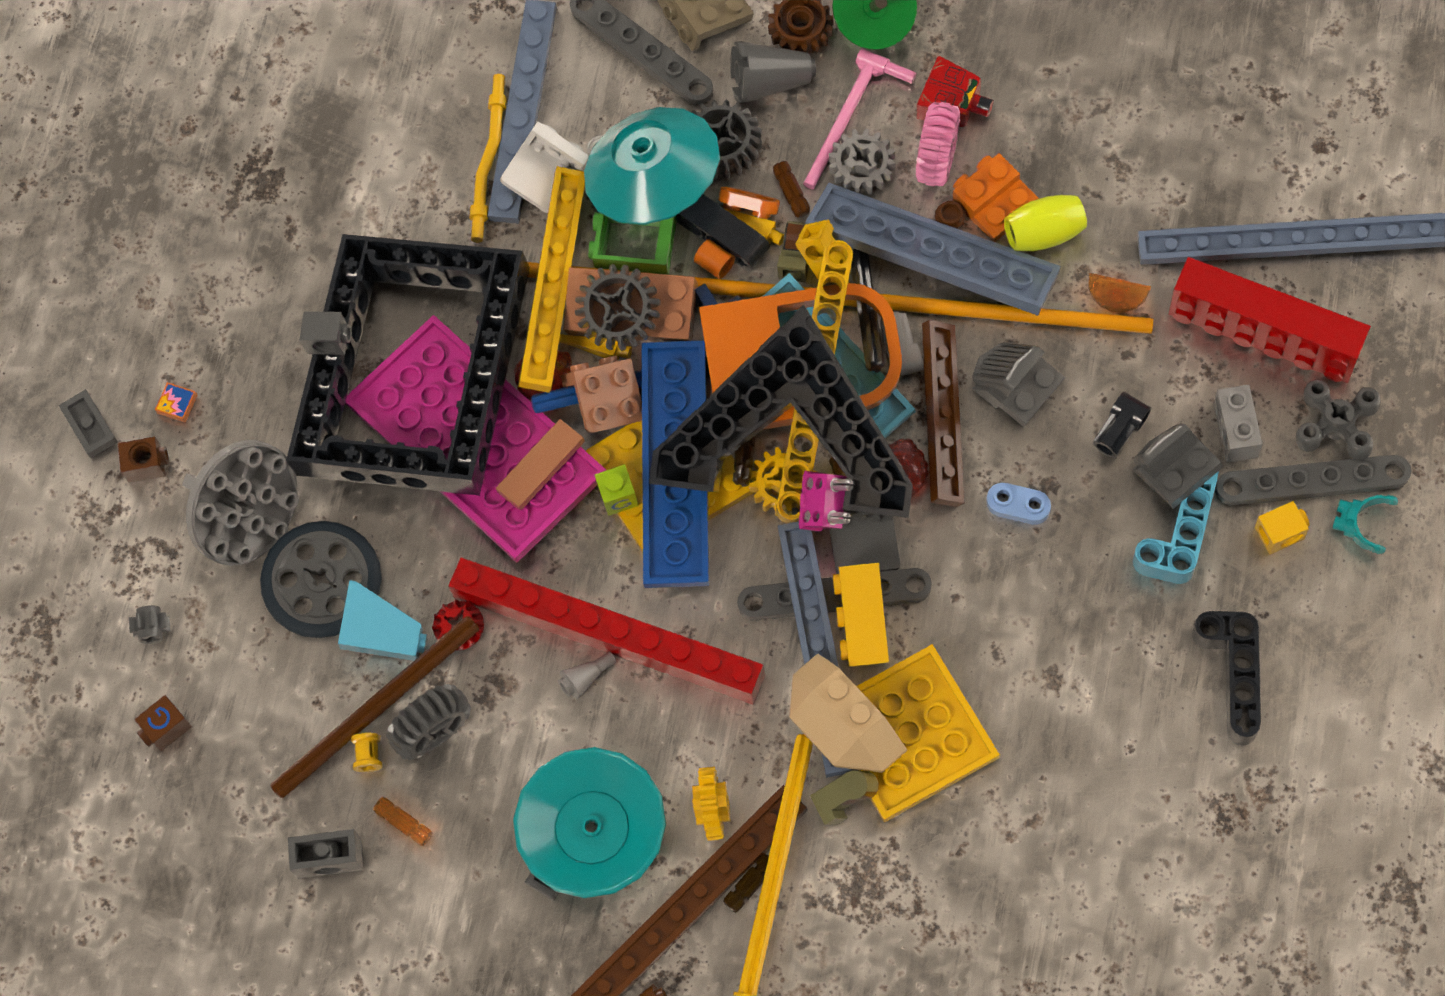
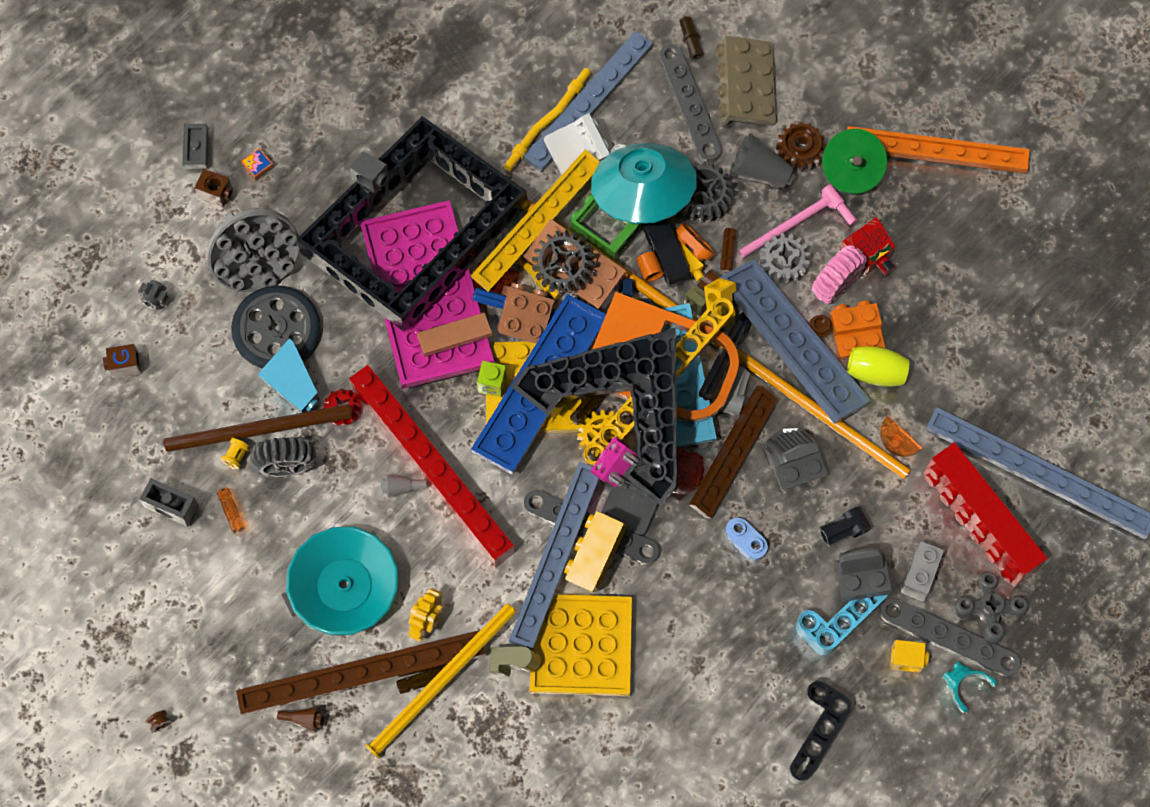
camera: 20 degrees right, 0 degrees up
tan wedge [789,654,907,773] -> none

